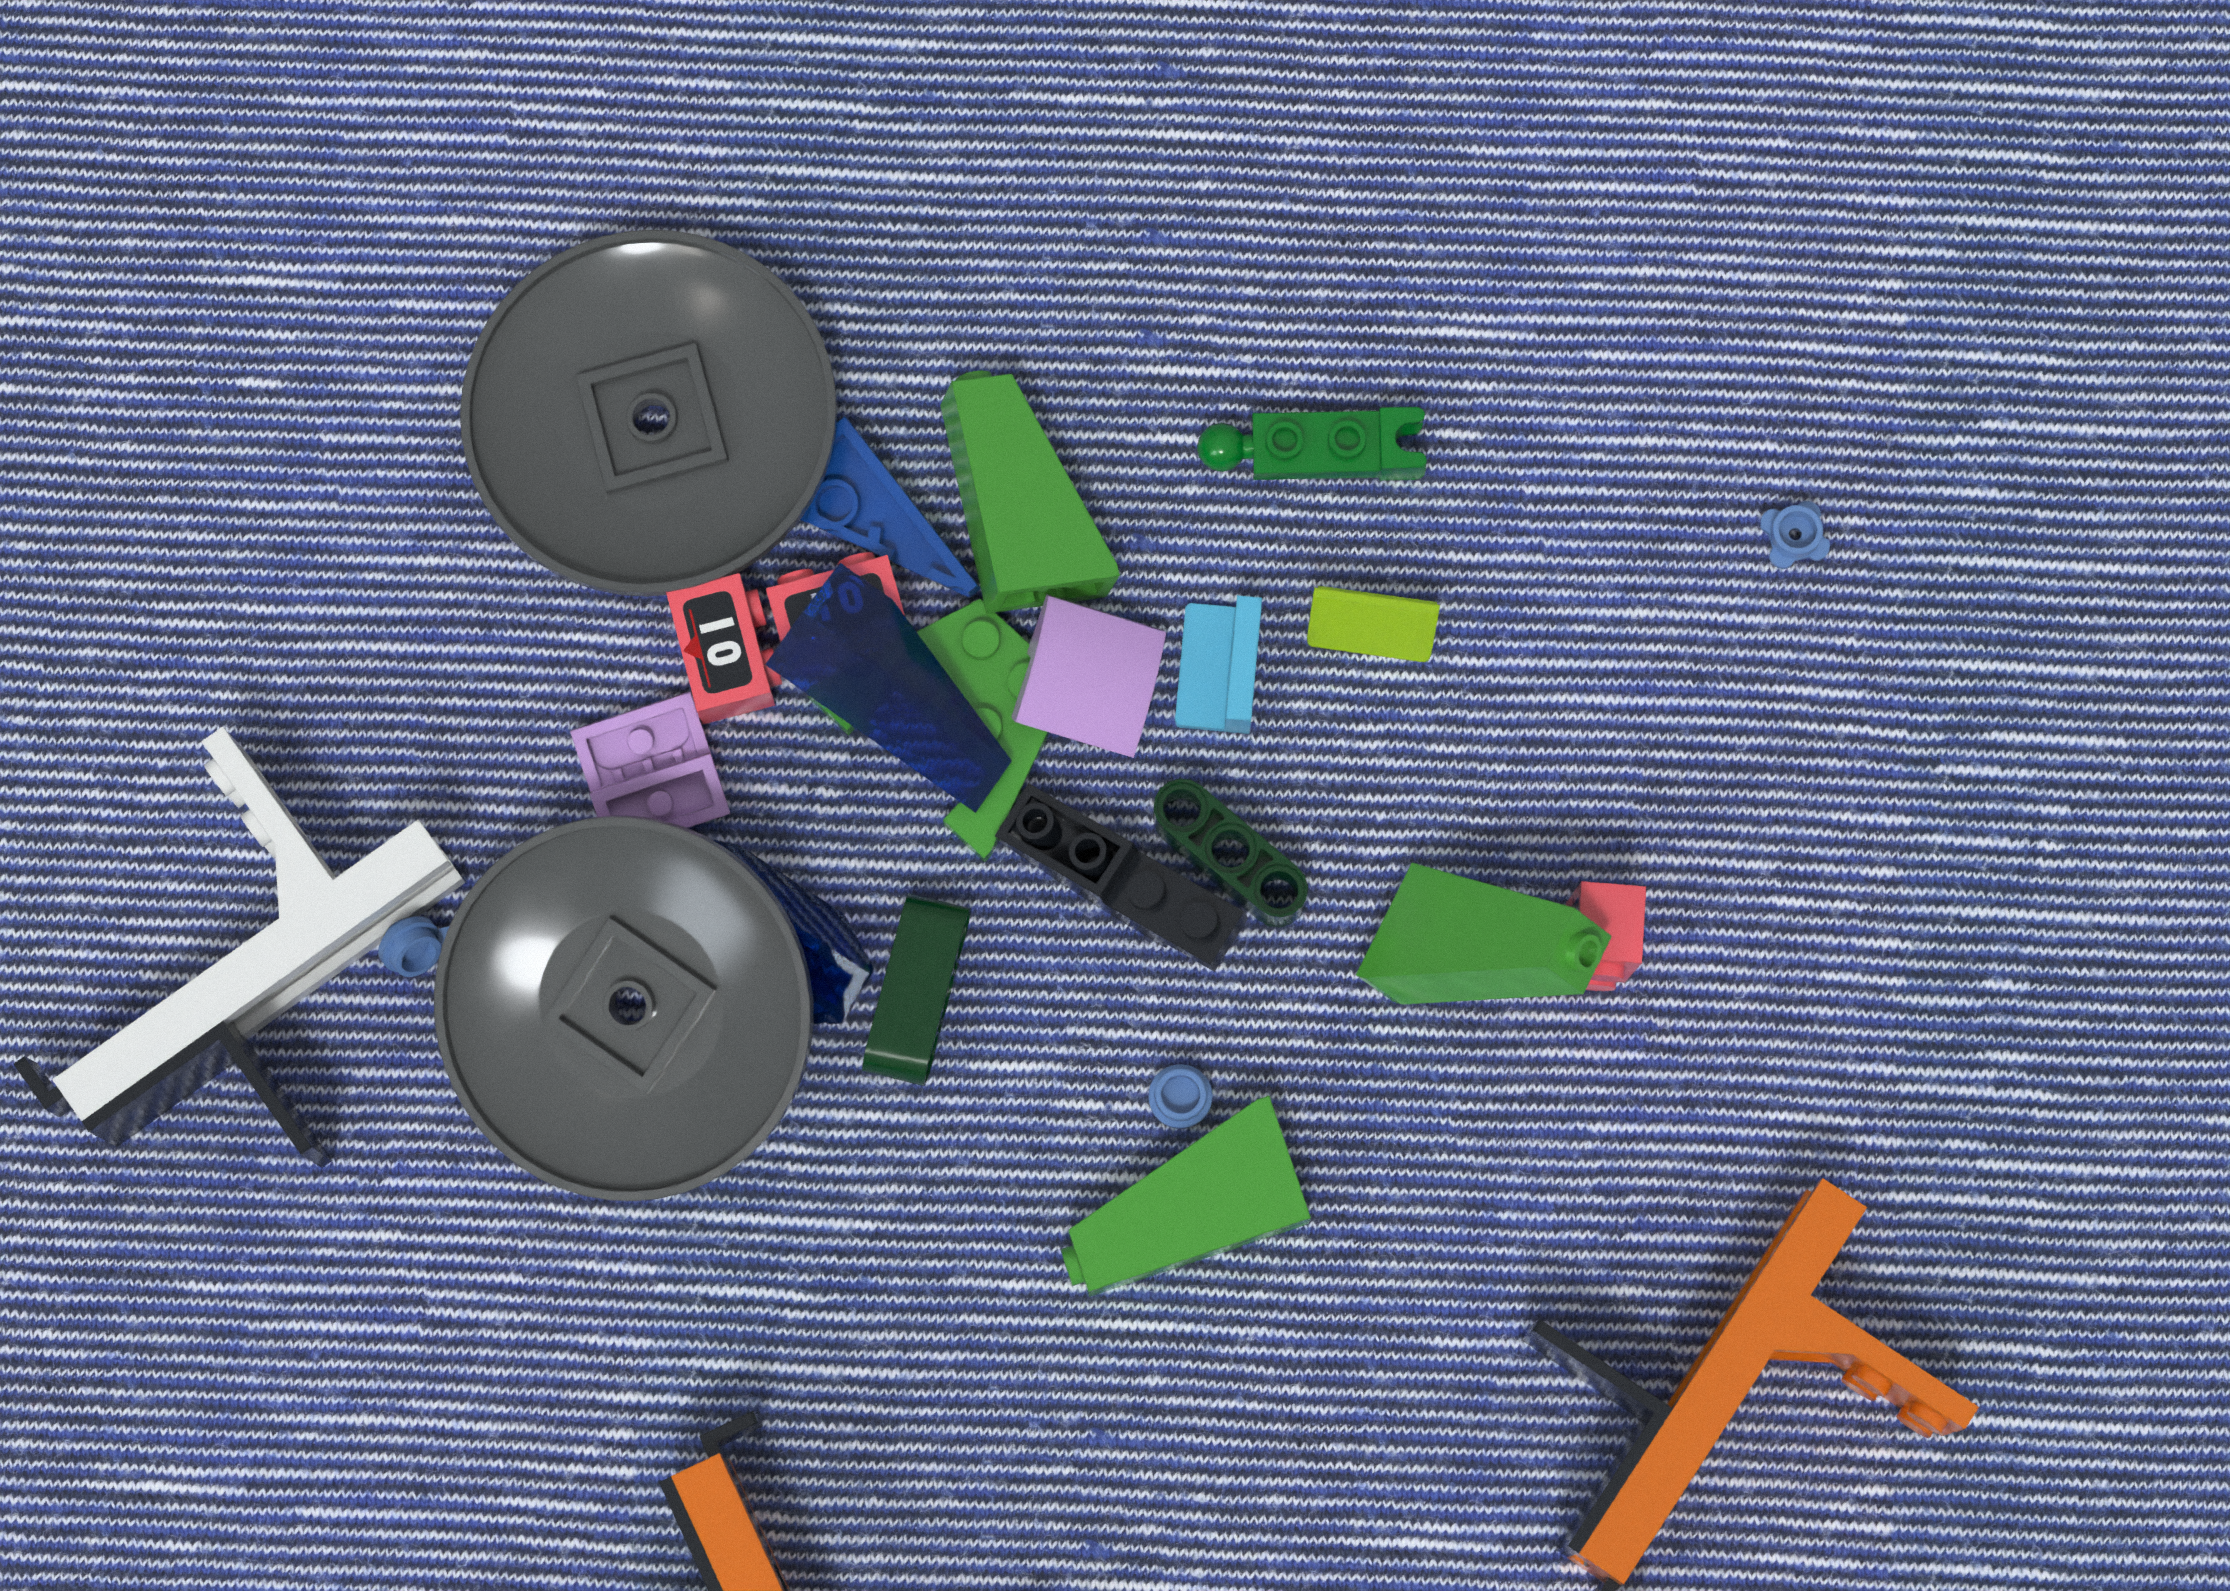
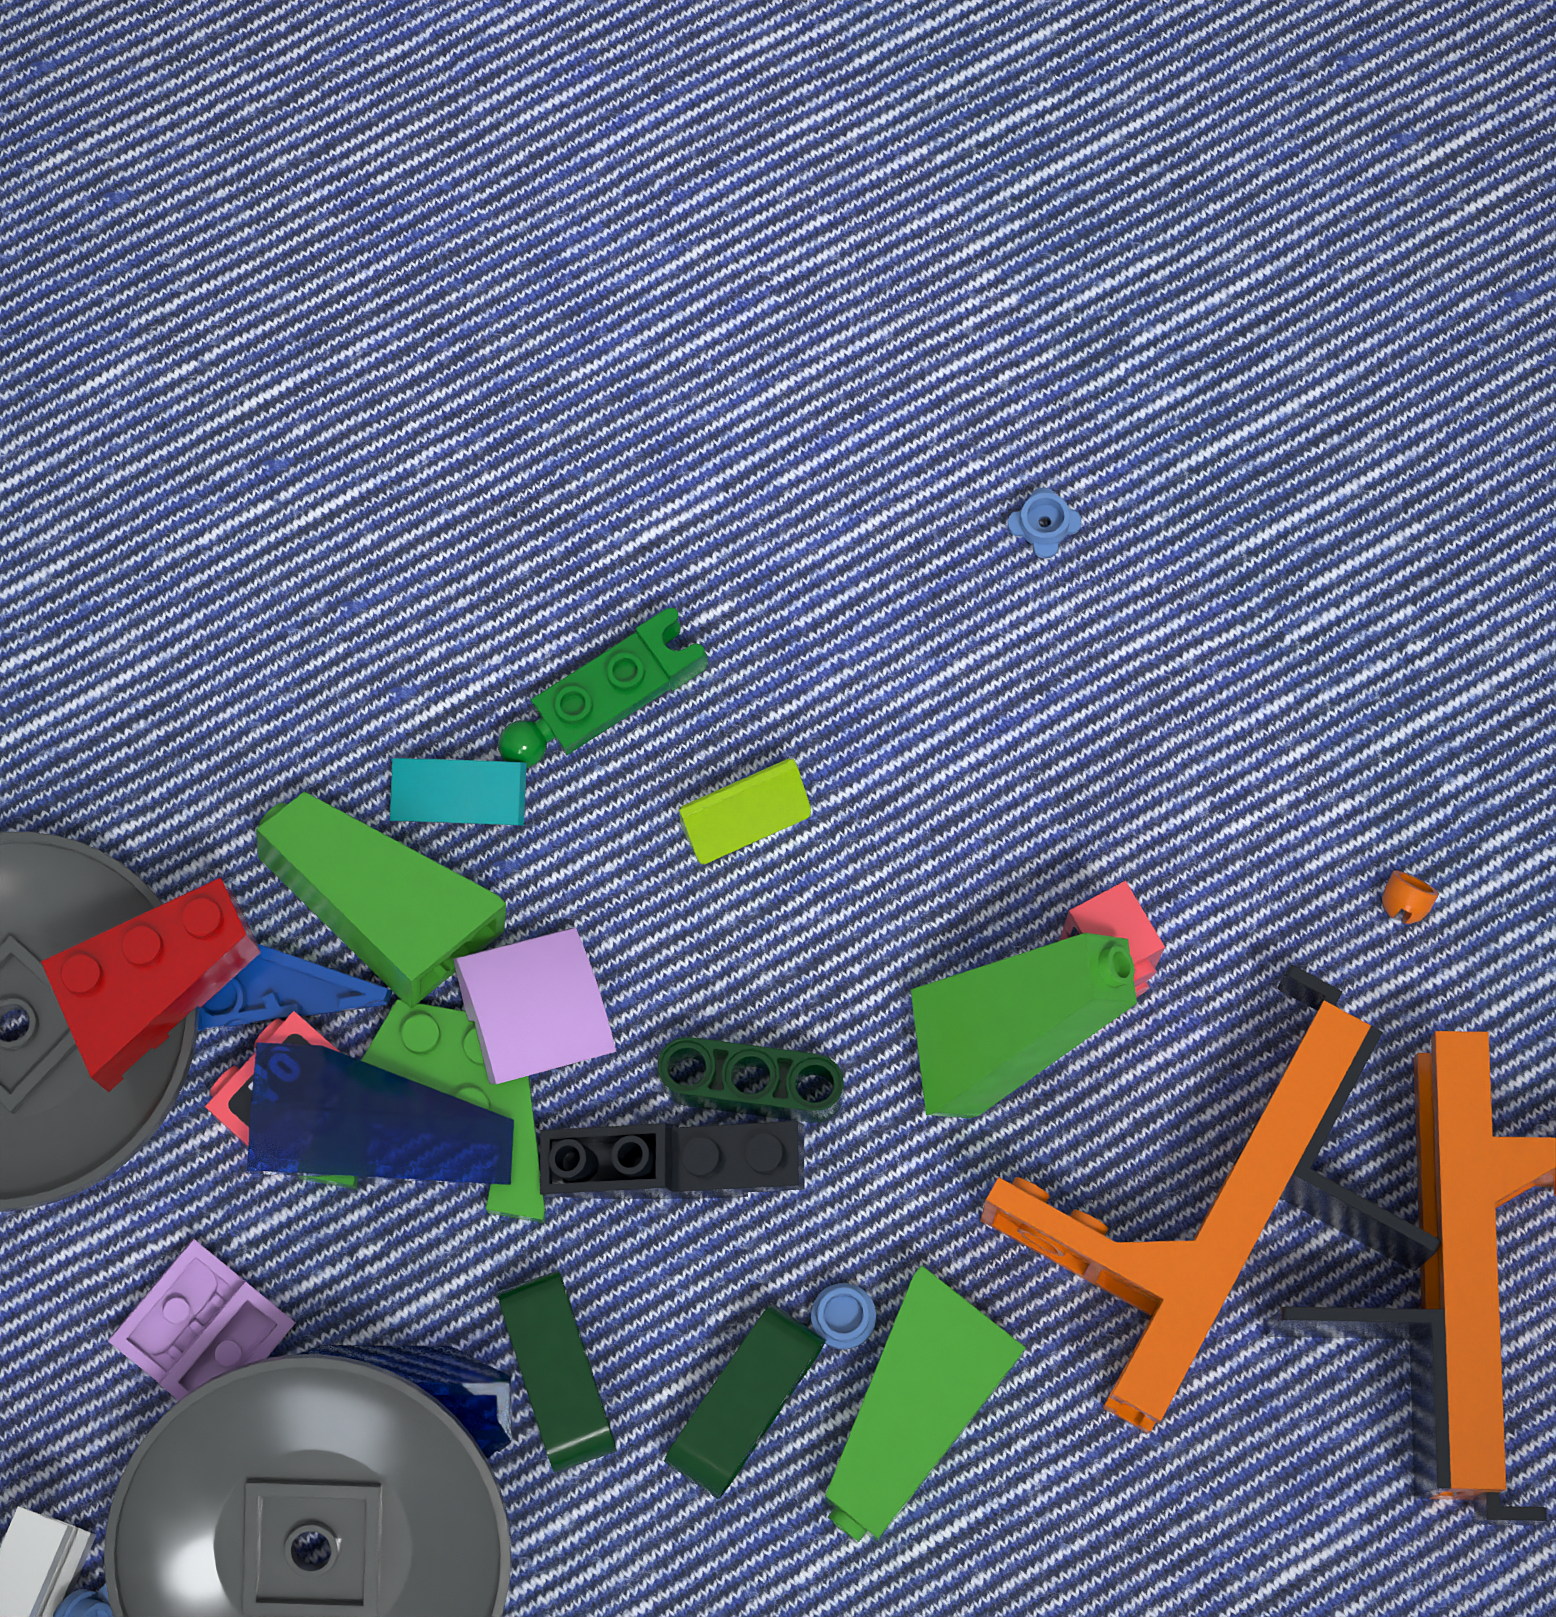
camera: 30 degrees left, 5 degrees down
brick [666,573,782,725] -> none
medium azure panel [1175,595,1262,734] -> none
none -> red wedge [41,877,261,1092]
none -> teal slope [390,758,527,826]
none -> dark green beam [664,1303,827,1499]
none -> orange piece [980,964,1441,1434]
none -> orange hinge [1382,870,1439,924]

